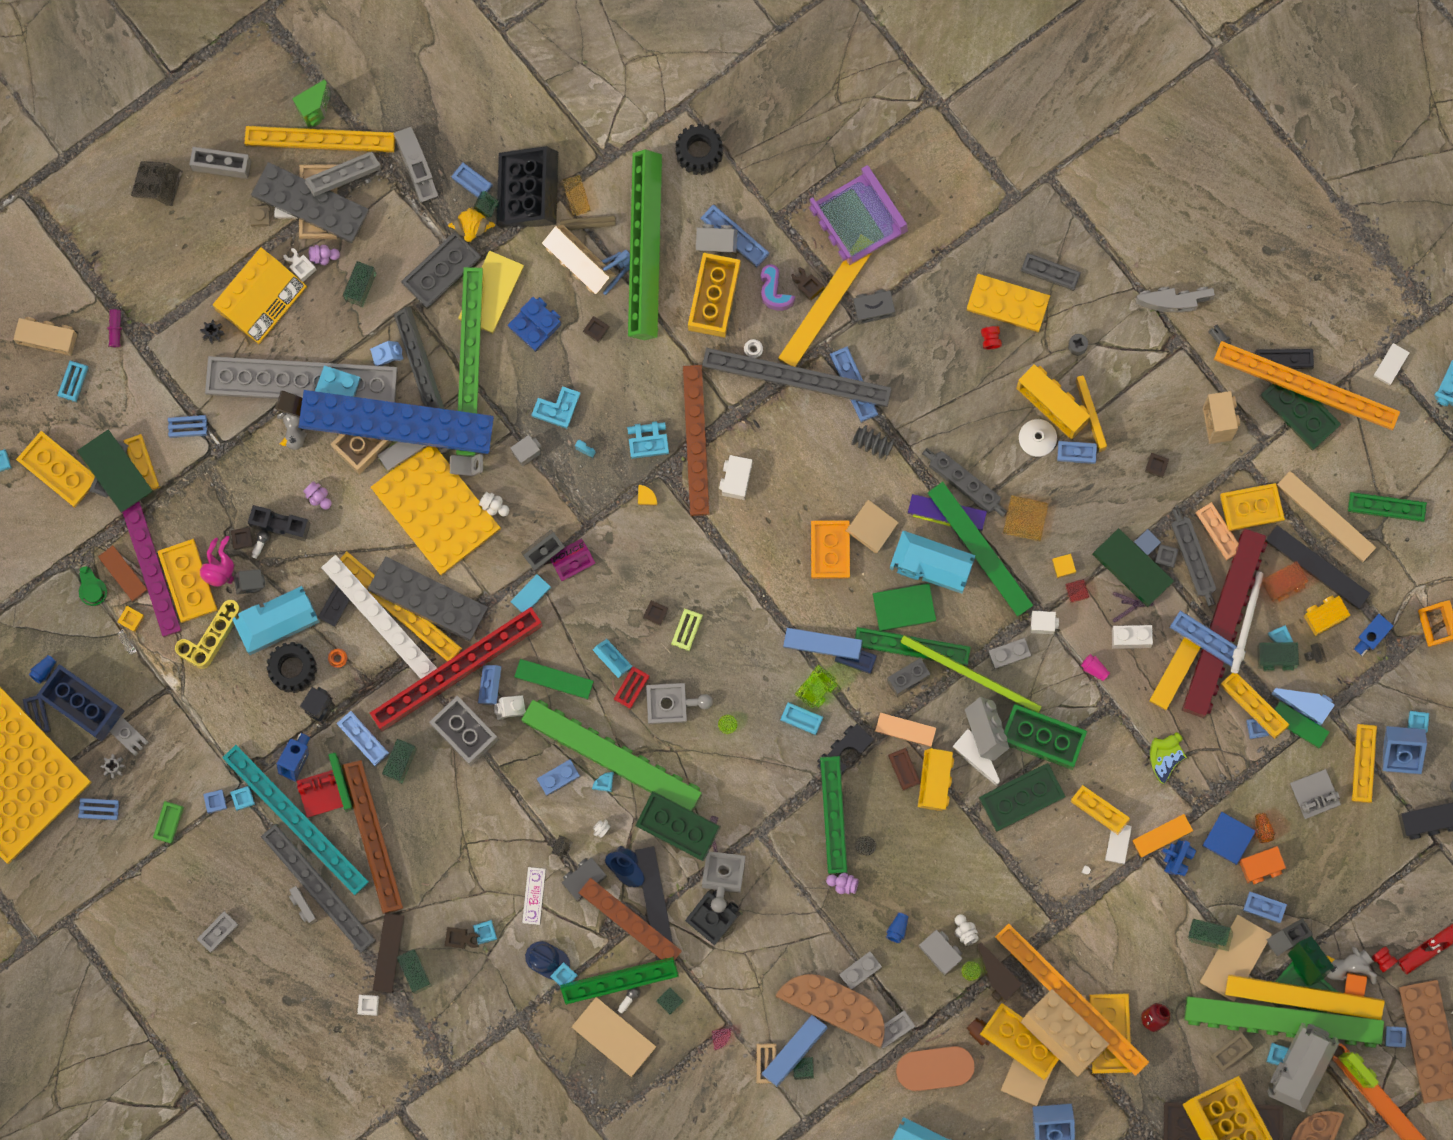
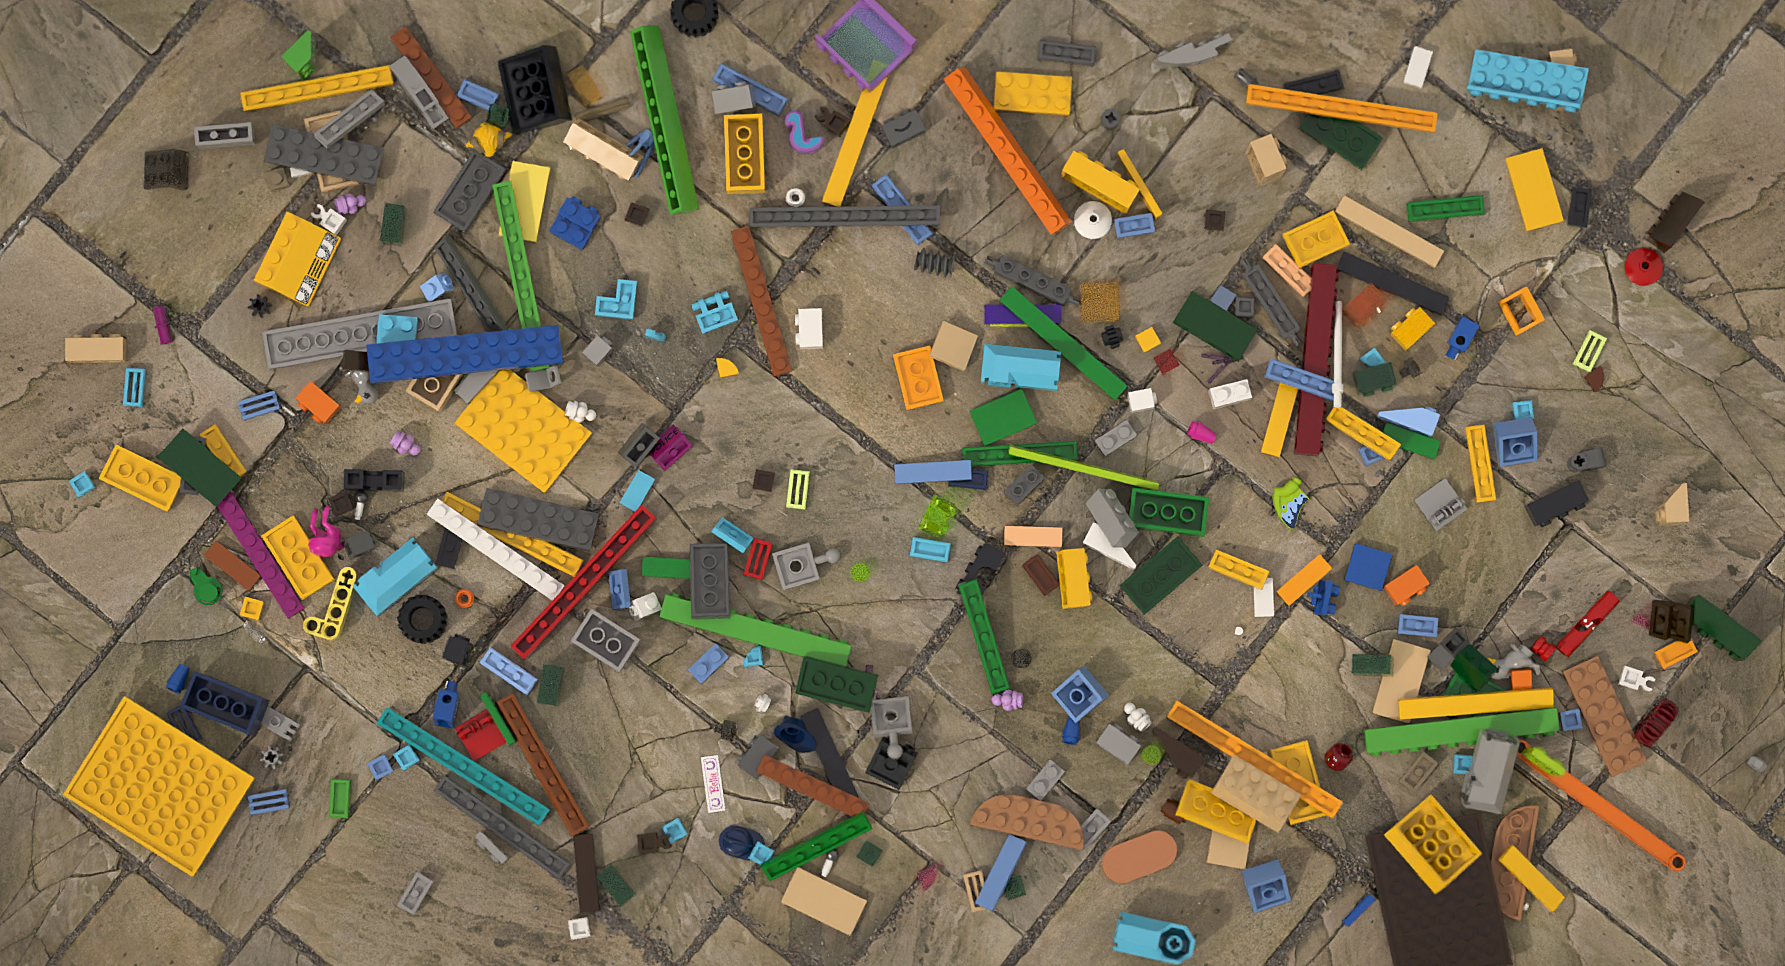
camera: 20 degrees left, 5 degrees up
red wheel [981,326,1002,350] -> none
clear orange cone [1255,813,1275,843] -> none
none -> orange brick [295,381,342,425]
none -> dark orange plate [391,26,472,129]
none -> dark grey tile [689,543,730,619]
none -> orange brick [944,67,1072,235]
none -> medium blue slope [1051,666,1110,723]
none -> black gear [1101,325,1123,349]

